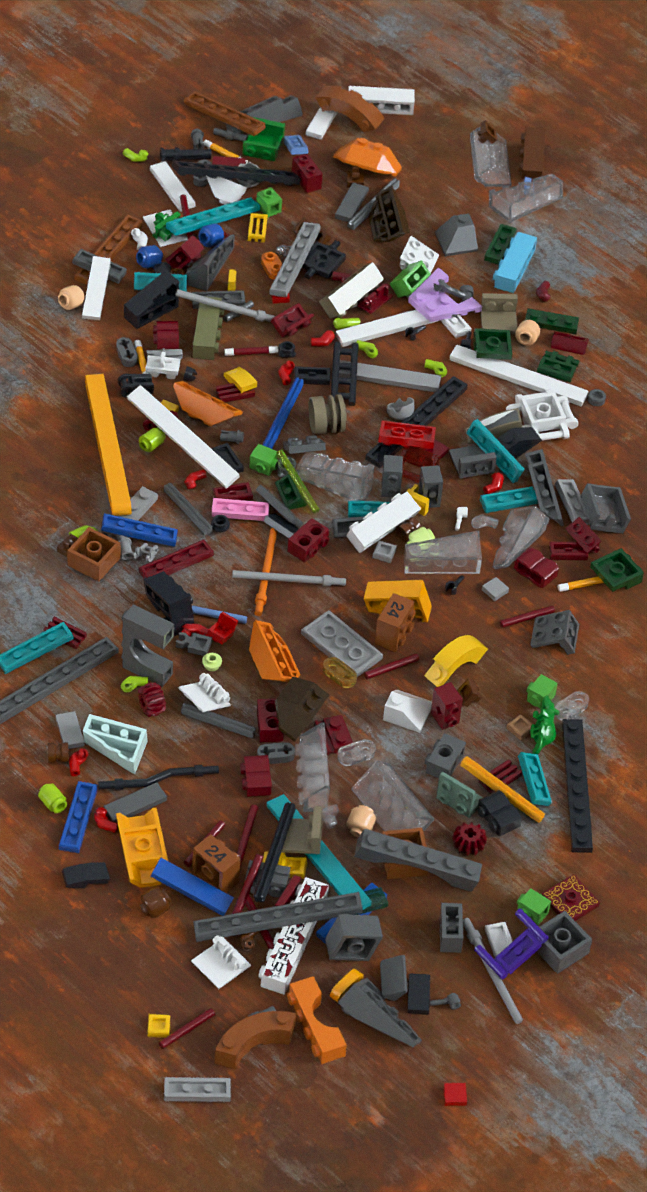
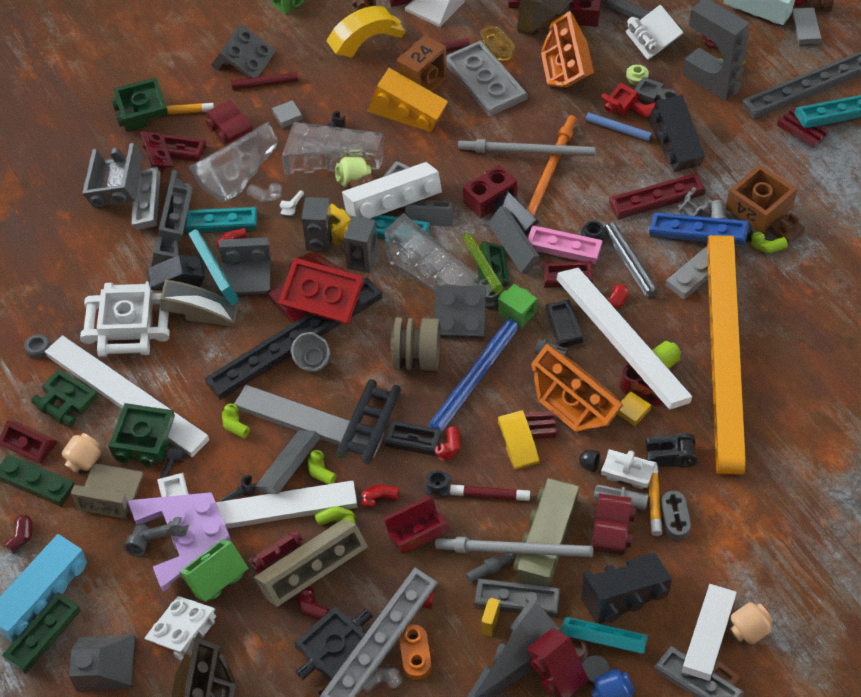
camera: 160 degrees left, 5 degrees up
none -> dark grey tile [255,430,321,494]

